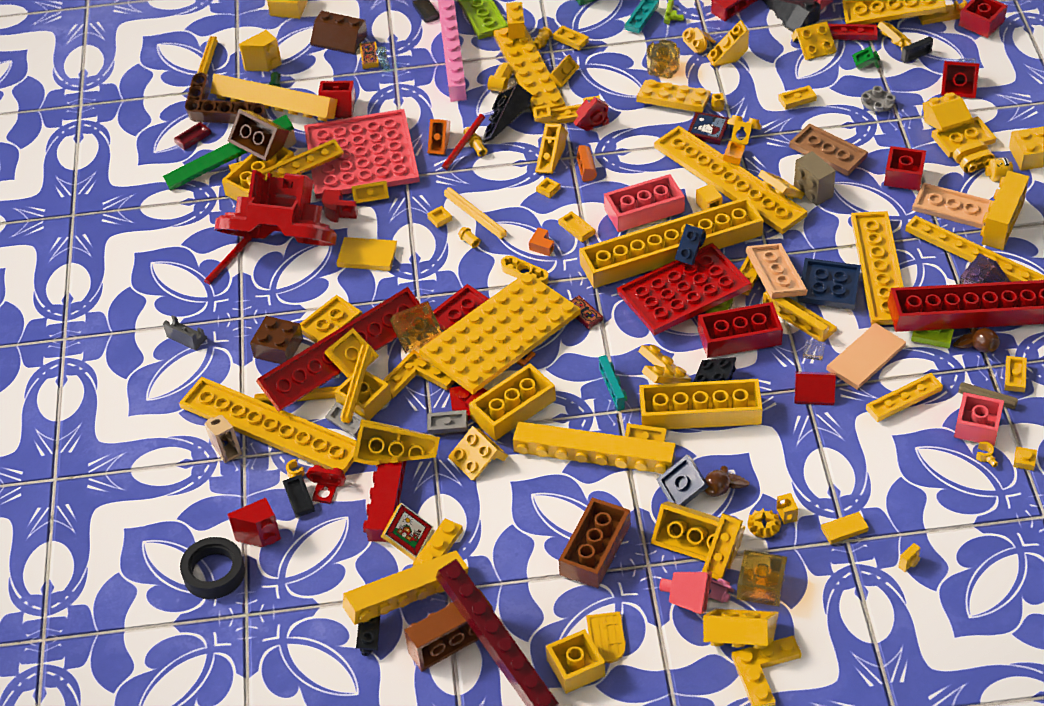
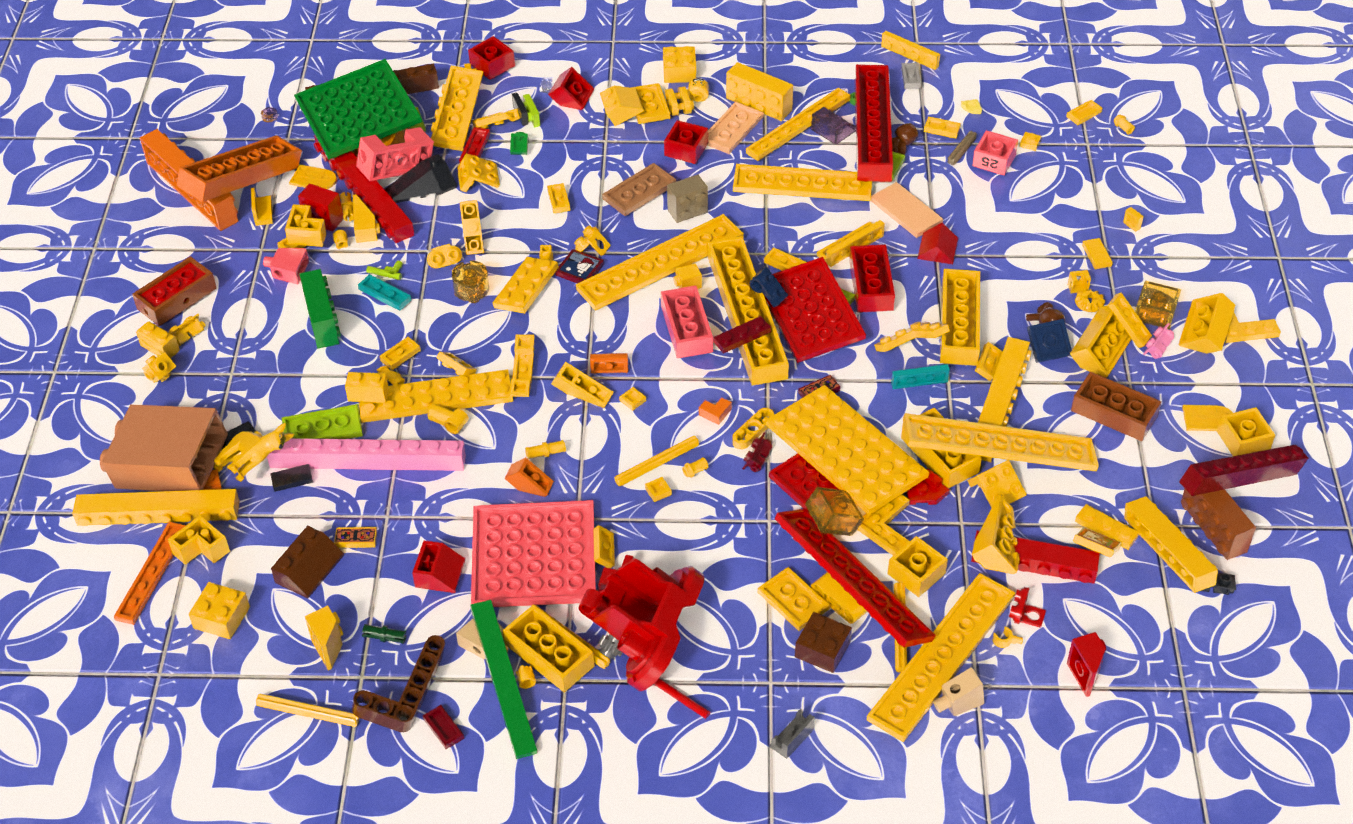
camera: 85 degrees left, 0 degrees up
black tyre [180,537,245,599] -> none
yellow brick [210,74,338,122] -> none
reddish brown slope [227,109,290,161] -> none
yellow plate [246,139,344,186] -> none
black tile [282,474,315,518] -> none
yellow plate [325,328,379,378] -> none
light grey plate [325,402,366,438] -> none
yellow tile [336,237,397,271] -> none
yellow axle [340,344,372,423] -> none
clear light blue arm [376,46,390,71] -> none
light grey plate [427,410,468,434] -> none
red bar [442,114,485,170] -> none
black wedge [482,83,532,143] -> none
yellow tile [558,211,595,242] -> none
red plate [573,96,609,131] -> none
coral torso [659,572,712,614] -> none
black hinge [693,357,737,382] -> none
light orange tile [723,141,746,165] -> none
light nougat tile [746,243,808,299] -> none
yellow plate [758,170,805,200] -> none
dark blue plate [798,258,861,310] -> none
clear tile [803,339,825,361] -> none
light grey dish [860,86,896,112] -> none
yellow plate [866,373,943,422] -> none
yellow piece [976,441,998,467] -> none
none -> lime plate [523,94,540,128]
none -> dark red plate [713,316,771,354]
none -> dark red hinge [742,432,772,472]
none -> yellow plate [903,413,1099,471]

